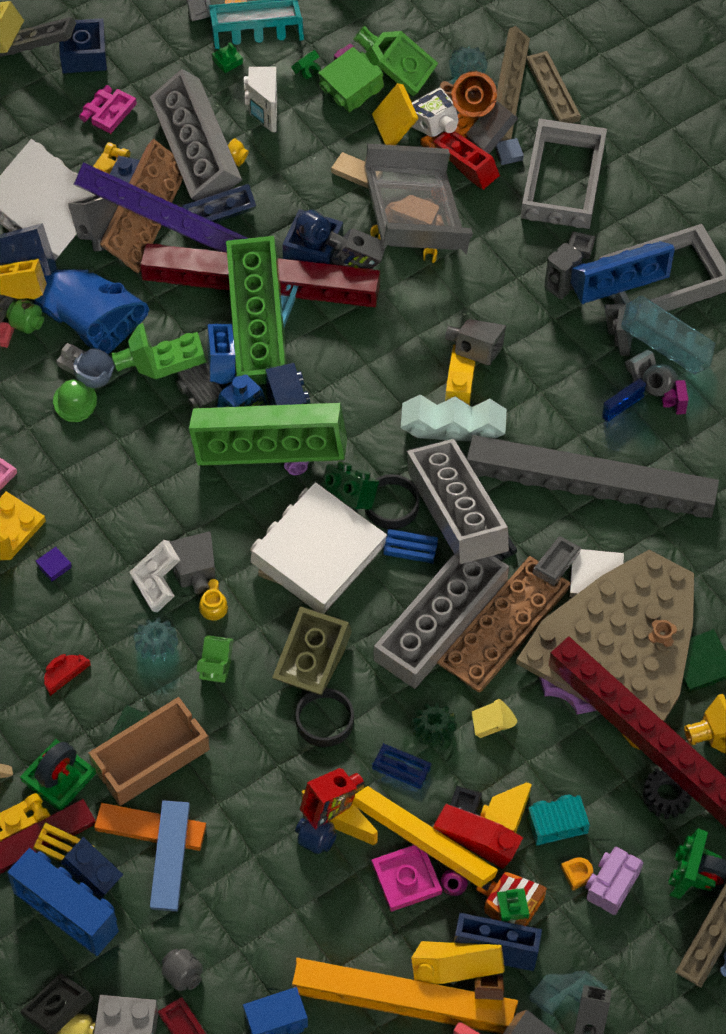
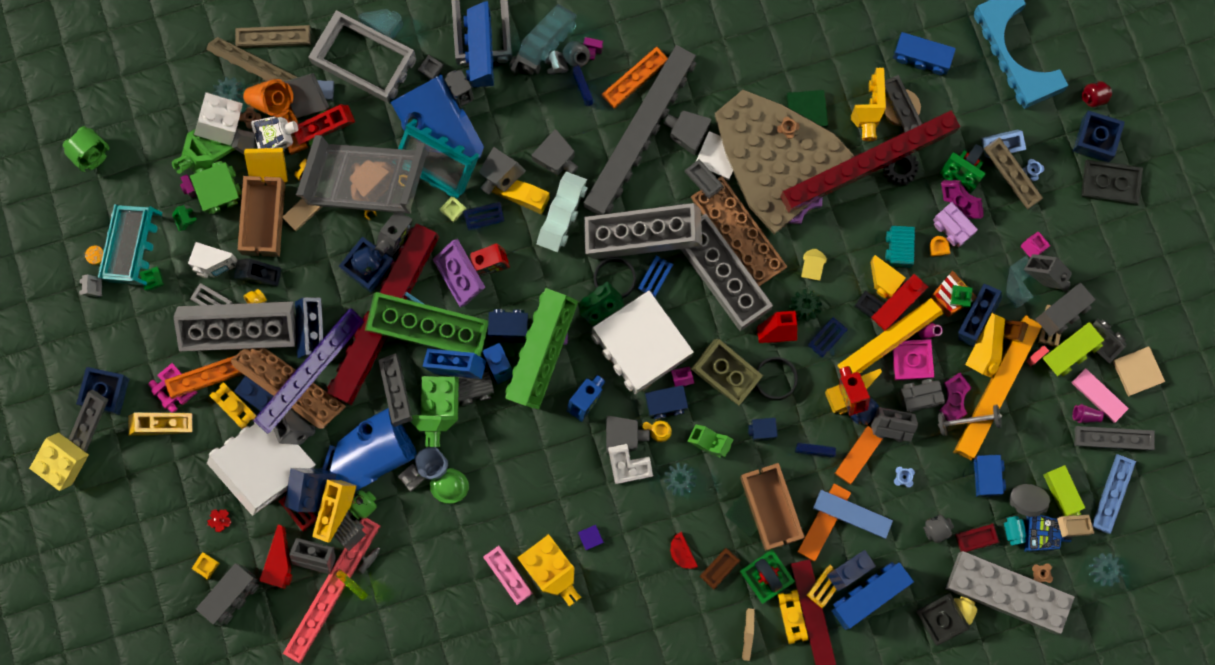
camera: 70 degrees left, 20 degrees up
none -> yellow slope [128,413,192,435]
none -> orange tile [164,356,243,399]
none -> light grey tile [190,283,233,305]
none -> white brick [194,93,243,145]
none -> dark grey piece [232,129,256,154]
none -> black slope [234,258,281,287]
none -> medium nougat piece [237,176,285,257]
none -> clear light blue slope [358,9,404,39]
none -> dark grey plate [378,353,413,427]
none -> blue panel [390,75,484,158]
none -> window [392,119,479,198]
none -> medium lavender tile [433,239,485,307]
none -> yellowish green tile [440,197,467,223]
none -> clear blue tile [463,202,505,230]
none -> red torso [470,244,510,276]
none -> dark grey torso [531,129,578,175]
none -> blue torso [567,375,605,422]
none -> orange tile [602,47,668,109]
none -> dark blue brick [645,385,688,420]
none -> dark grey torso [664,111,712,155]
none -> magenta plate [671,366,694,387]
none -> reddish brown tile [699,548,740,590]
none -> dark blue brick [748,418,777,441]
none -> red slope [757,311,797,343]
none -> clear blue tile [795,443,836,457]
none -> orange tile [834,426,883,485]
none -> dark grey brick [871,407,918,442]
none -> light blue plate [894,467,915,487]
none -> dark grey brick [899,378,945,413]
none -> axle [938,404,1003,436]
none -> magenta tile [939,372,971,421]
none -> magenta tile [941,180,984,219]
none -> dark pink slope [1021,232,1050,257]

